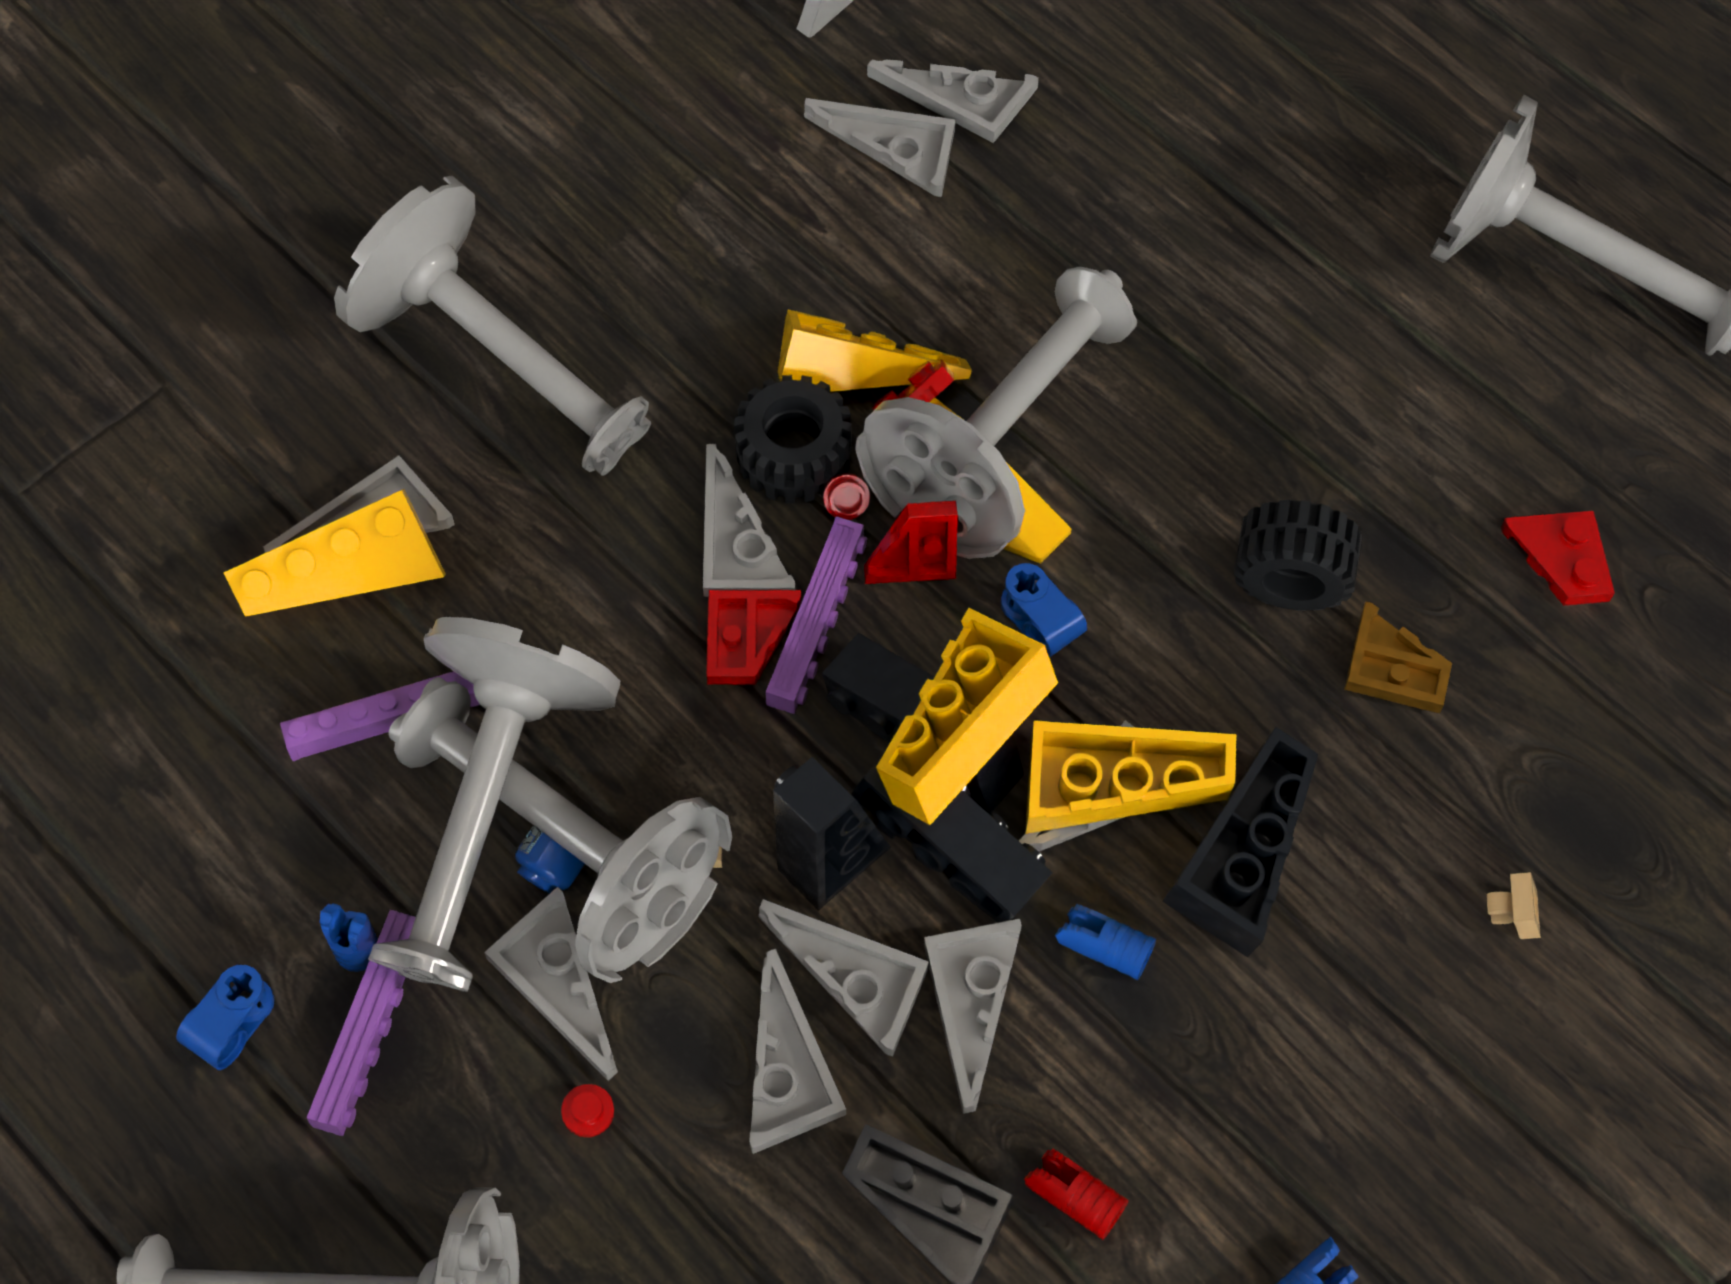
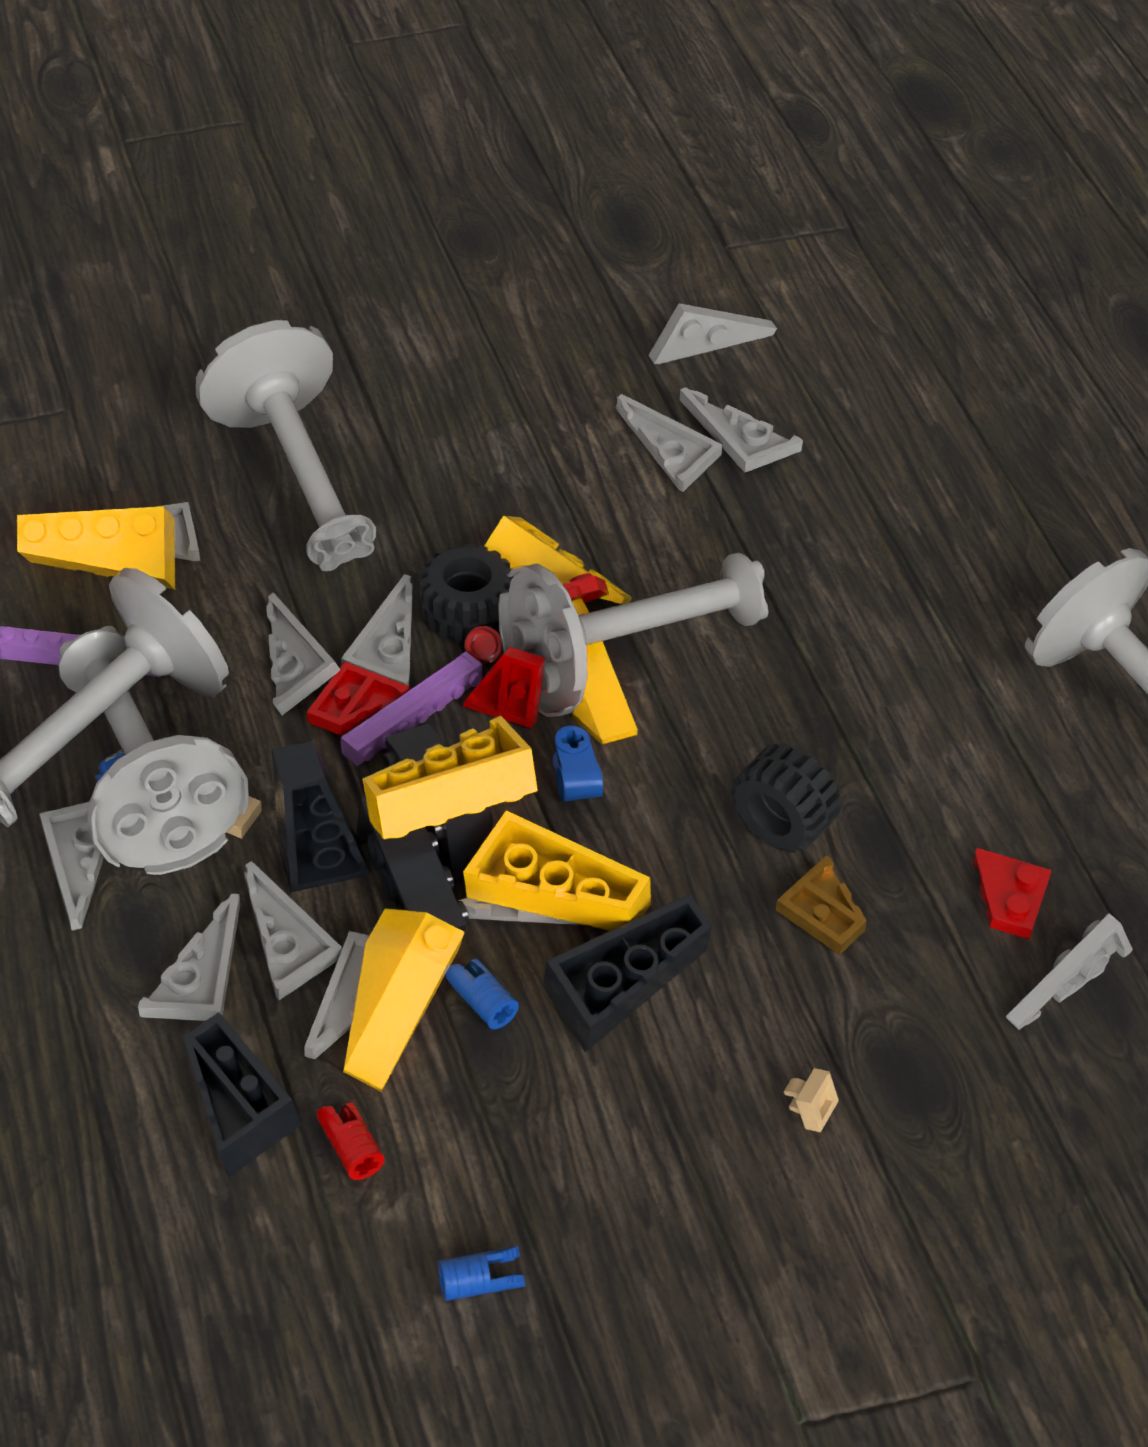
camera: 25 degrees right, 15 degrees down
red plate [561,1084,614,1137] -> none
none -> light grey wing [267,592,340,716]
none -> yellow wedge [343,909,465,1092]
none -> light grey wing [1006,913,1133,1030]

